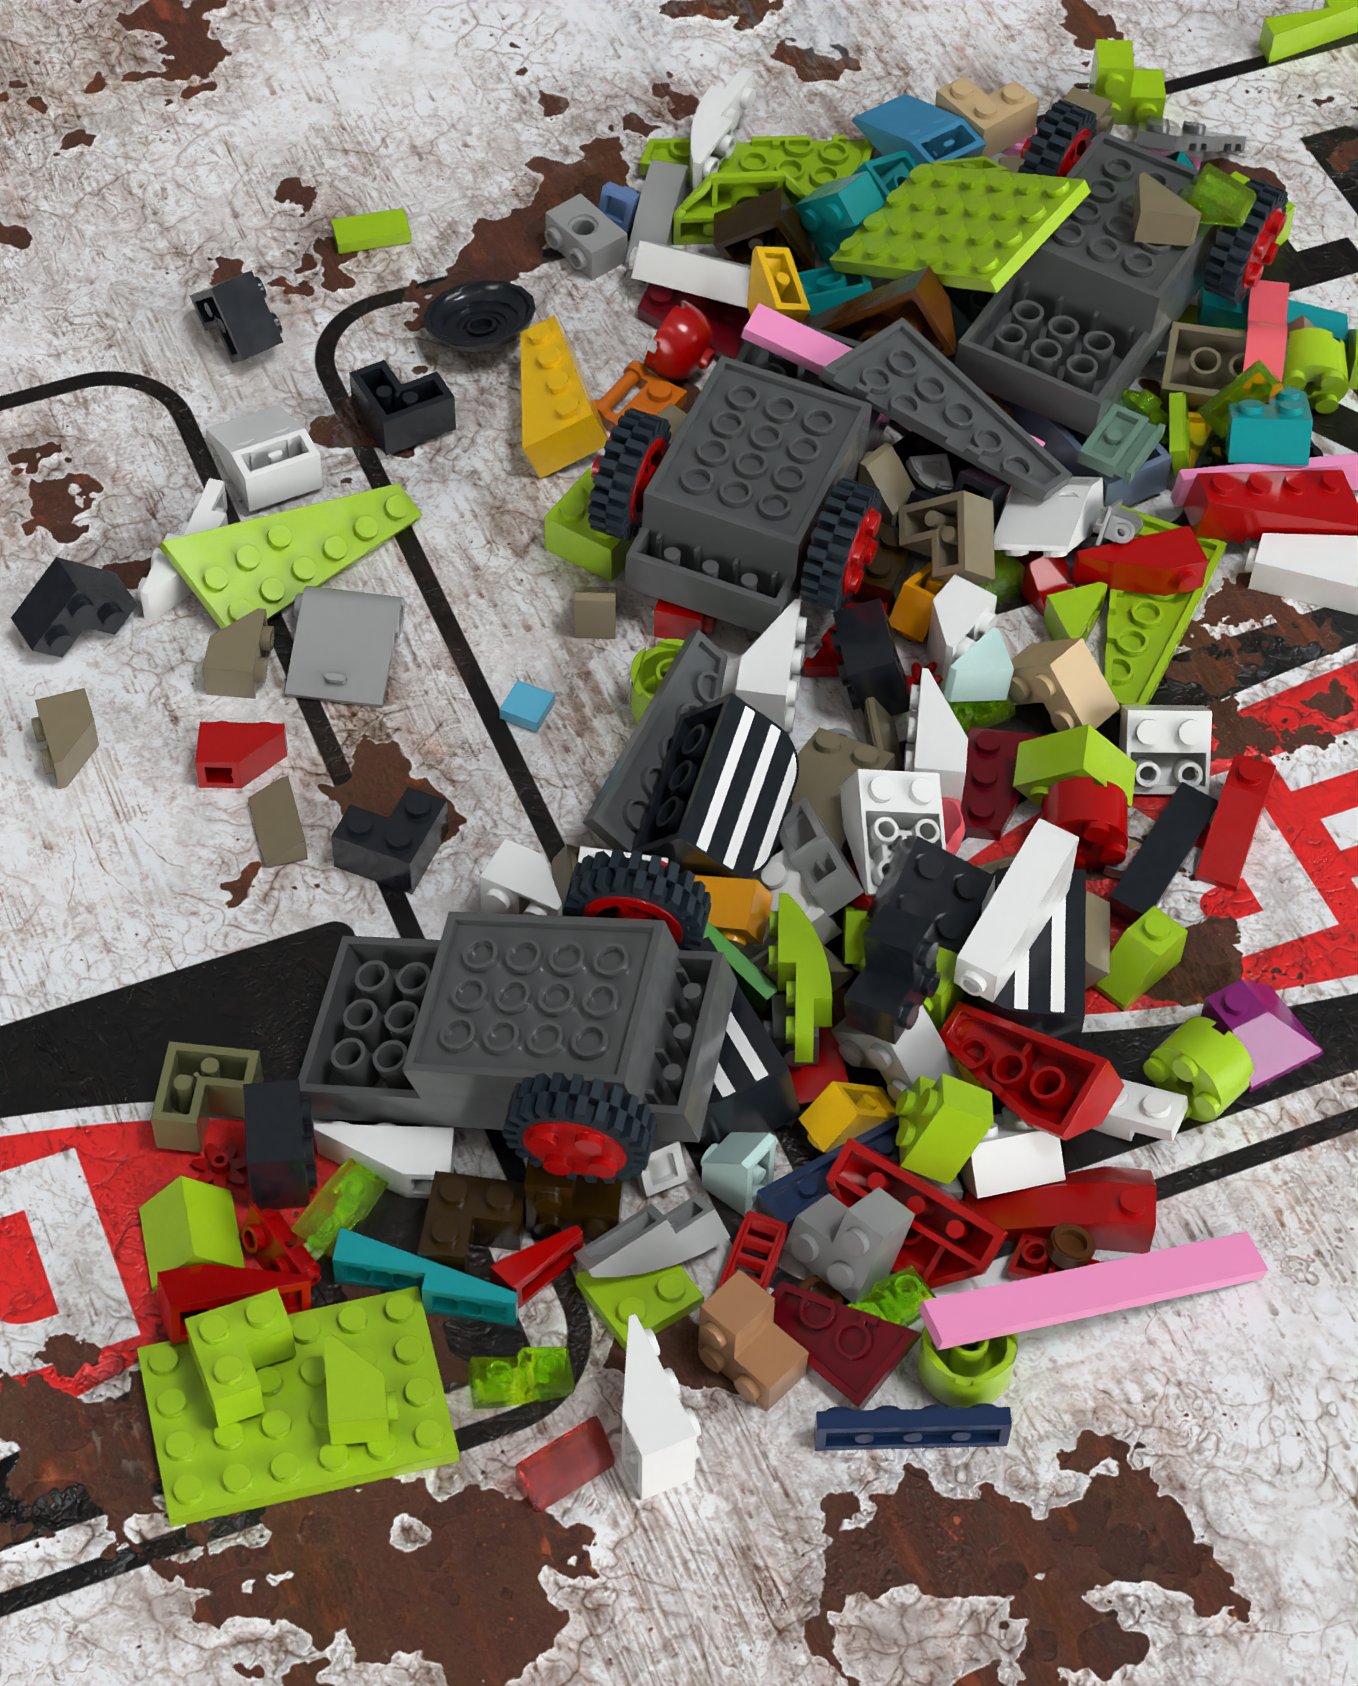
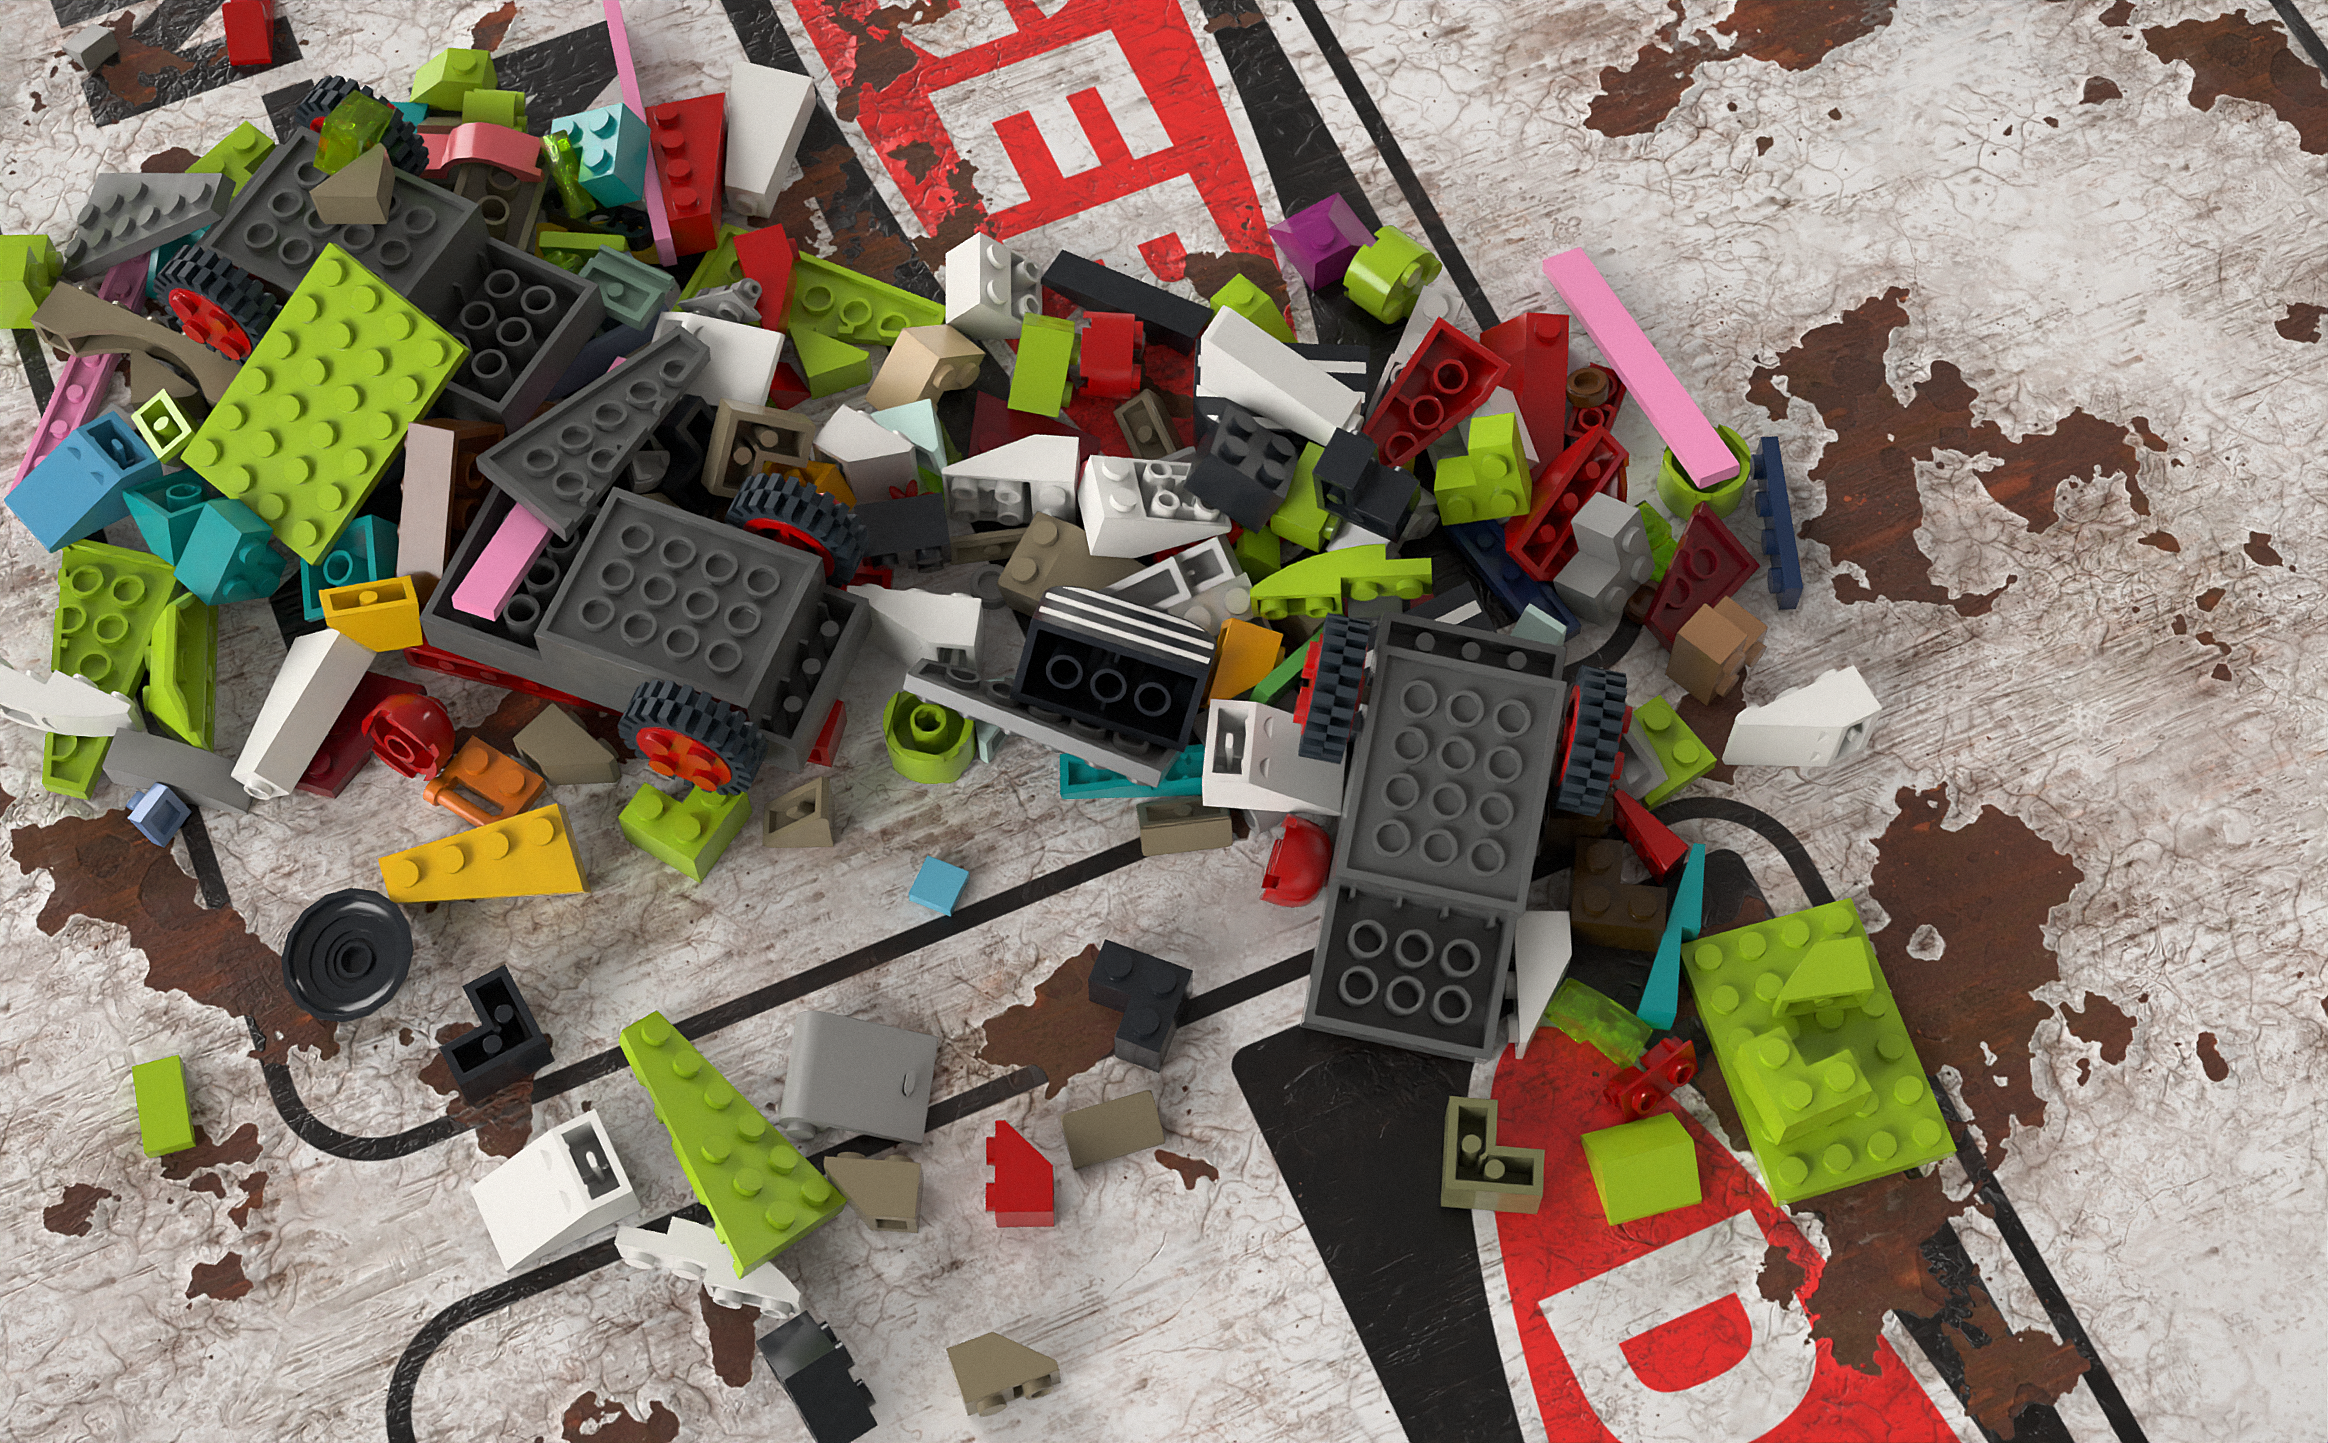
camera: 90 degrees left, 10 degrees up
red slope [157,1263,311,1344] -> none
black brick [190,270,283,363] -> none
red plant [191,1142,247,1189] -> none
black brick [243,1079,318,1211] -> none
clear neon green slope [467,1347,575,1409] -> none
white slope [479,838,562,916] -> none
clear red slope [515,1415,615,1513] -> none
light grey brick [544,193,627,281] -> none
dark brown brick [713,188,815,272] -> none
red slope [716,1211,790,1292] -> none
yellow slope [798,1081,897,1153] -> none
tan brick [935,76,1039,158] -> none
red slope [1194,753,1276,892] -> none

